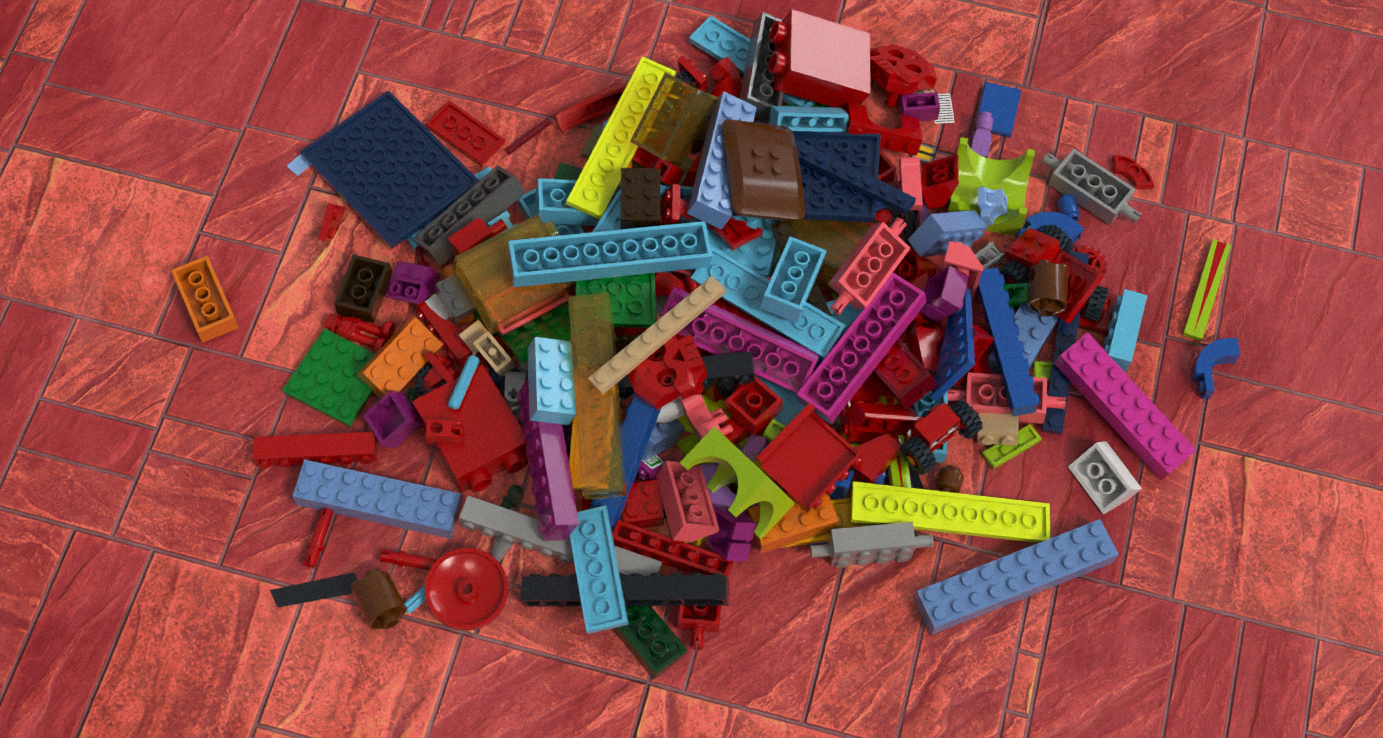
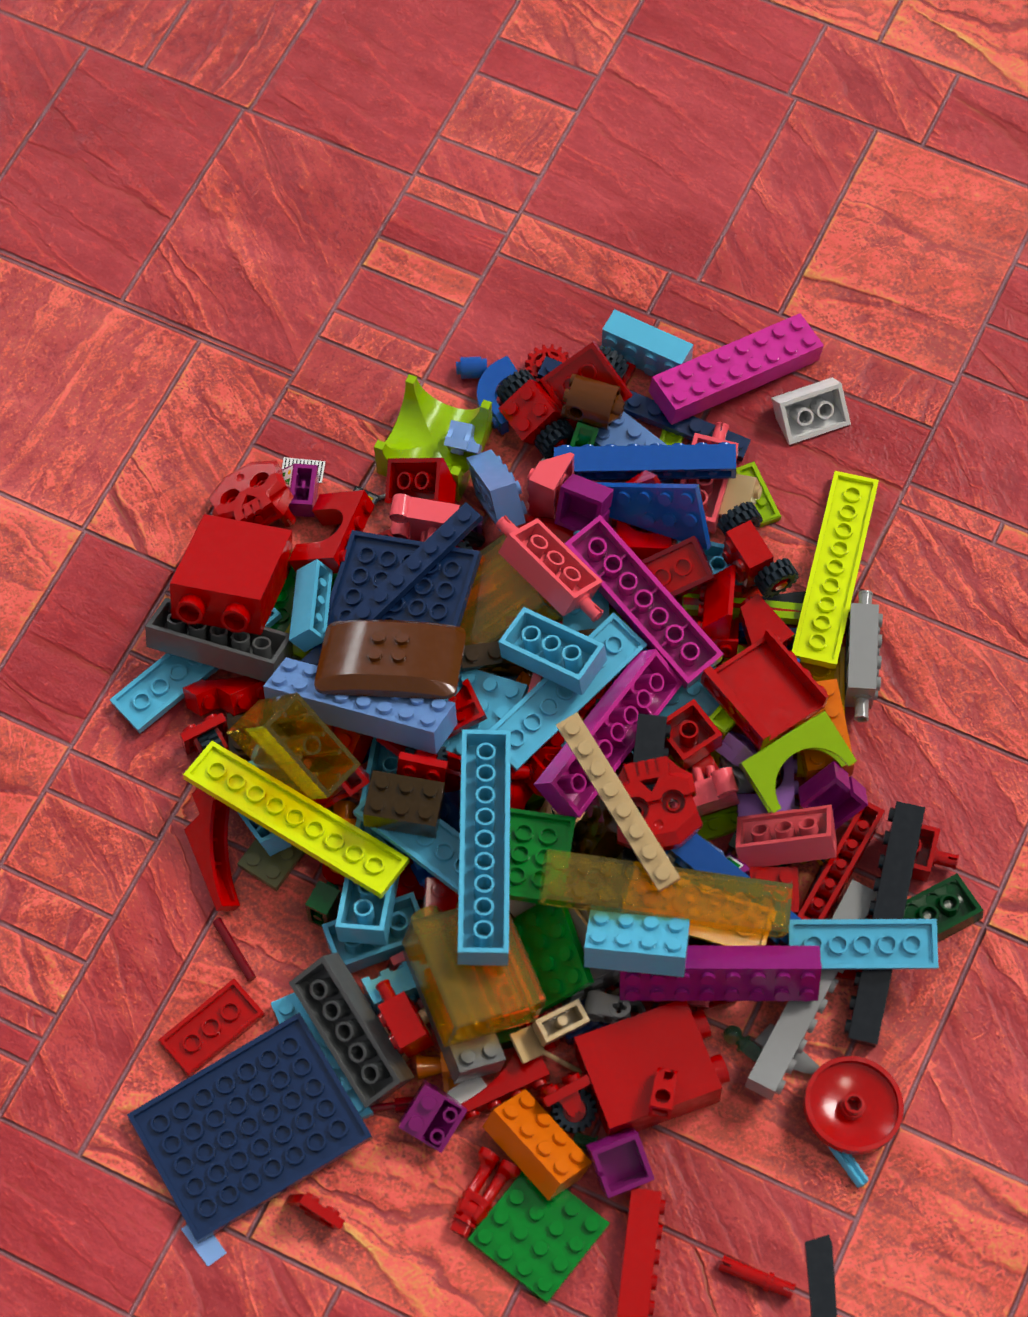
camera: 75 degrees left, 0 degrees up
medium blue brick [292,460,463,539] -> none
dark brown brick [334,254,392,323] -> none
reddish brown cylinder [350,568,407,629] -> none
red pin [380,549,438,570] -> none
medium azure axle [448,355,479,410] -> none
medium blue brick [914,519,1119,635] -> none
reddish brown head [935,465,964,493] -> none
medium lavender piece [971,112,993,158] -> none
blue tile [975,82,1022,138] -> none
light grey piece [975,241,1006,270] -> none
light grey brick [1042,148,1142,225] -> none
red tile [1112,155,1154,190] -> none
lime tile [1182,239,1231,342] -> none
blue arch [1191,338,1240,399] -> none

